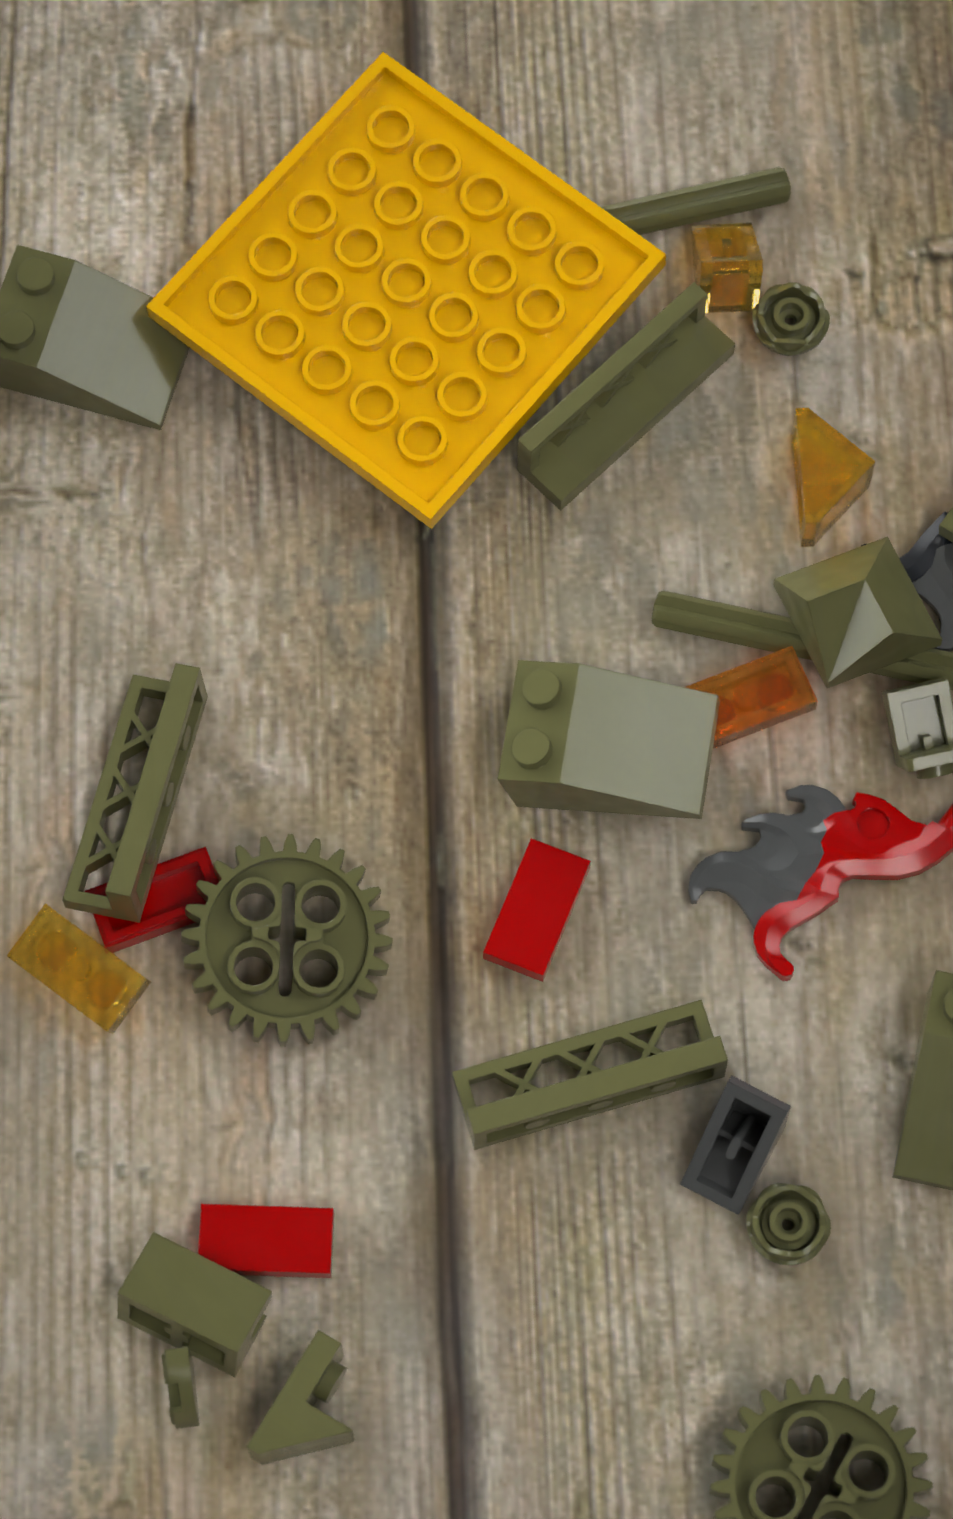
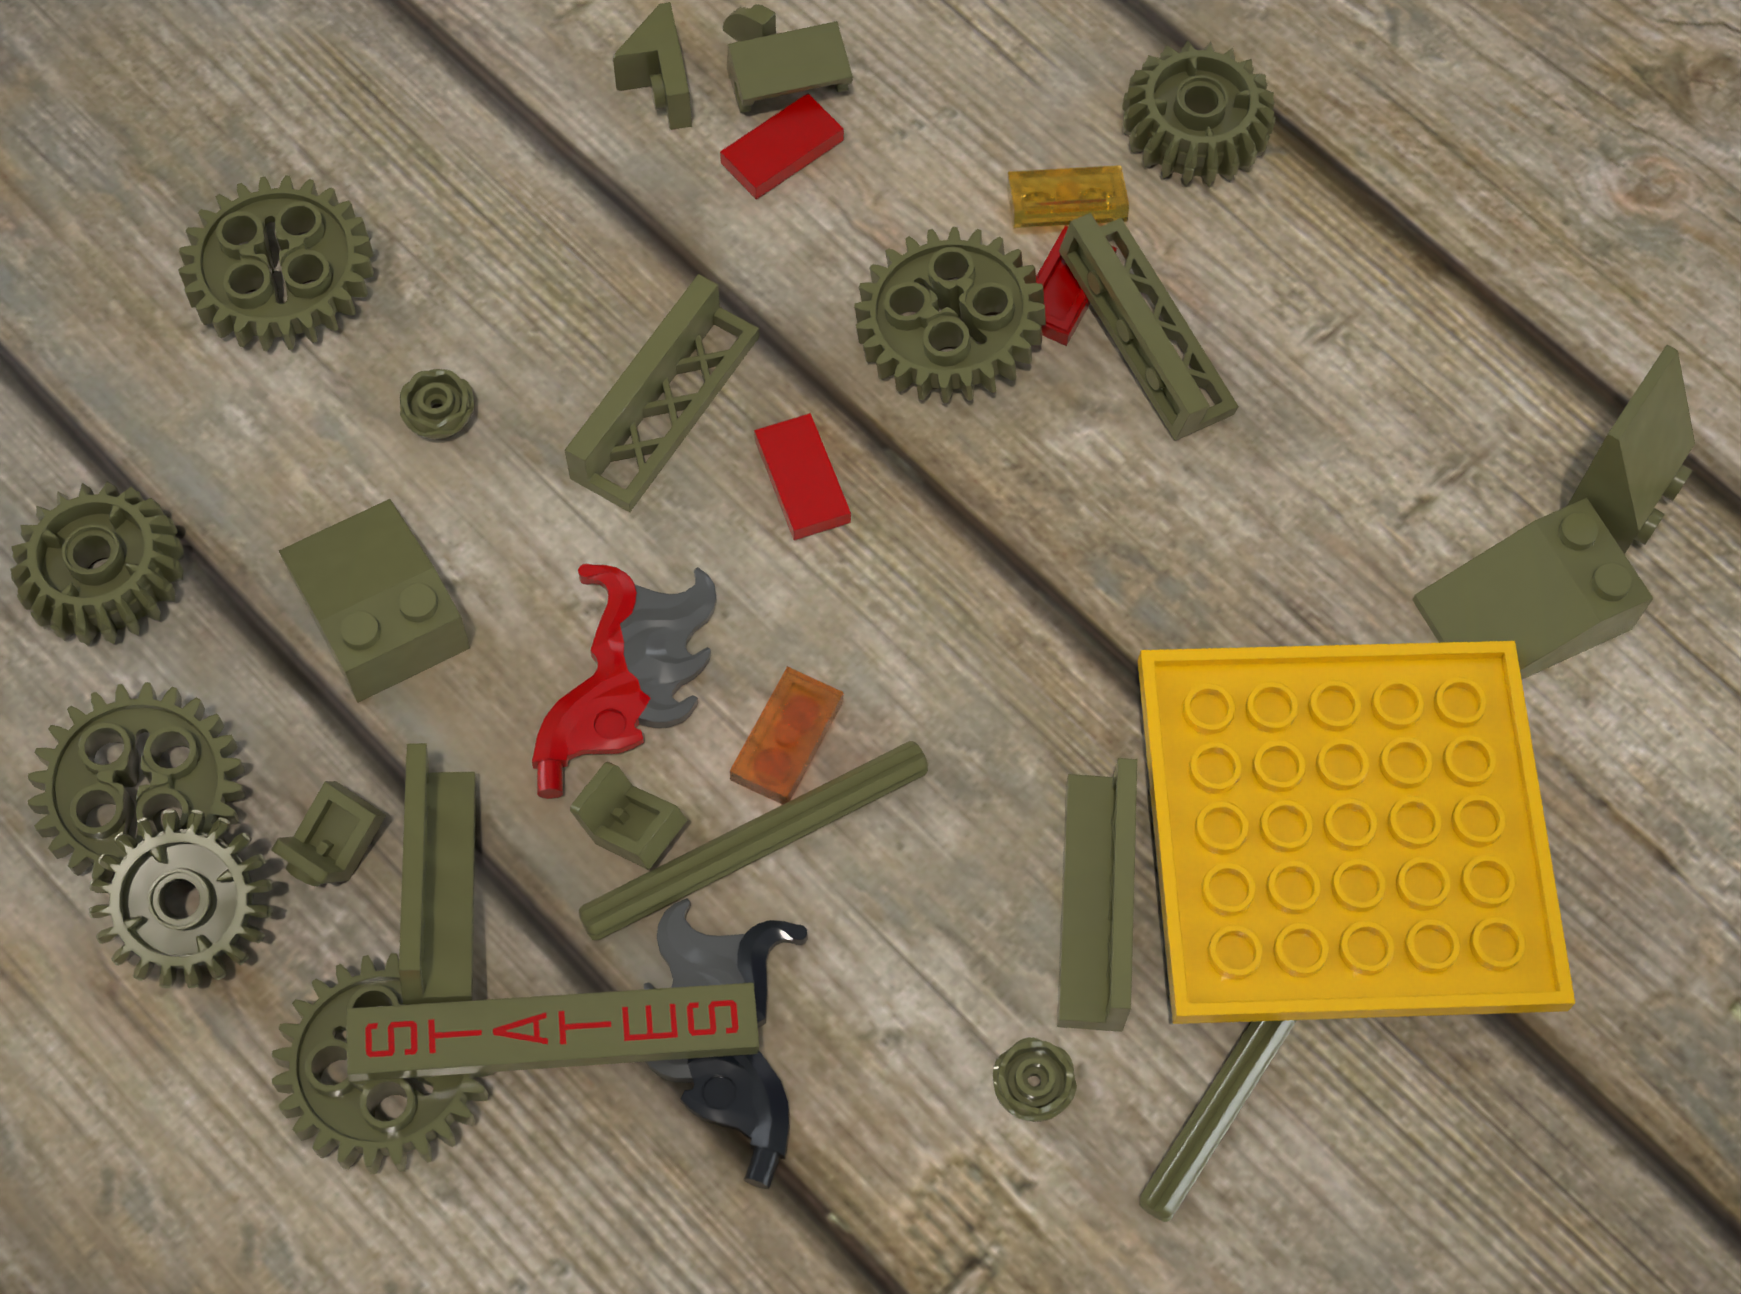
camera: 135 degrees right, 5 degrees down
olive slope [498,660,720,819] -> none
dark grey slope [680,1075,791,1215] -> none
clear yellow slope [691,223,763,313] -> none
olive slope [773,536,943,689] -> none
clear yellow slope [791,407,876,547] -> none

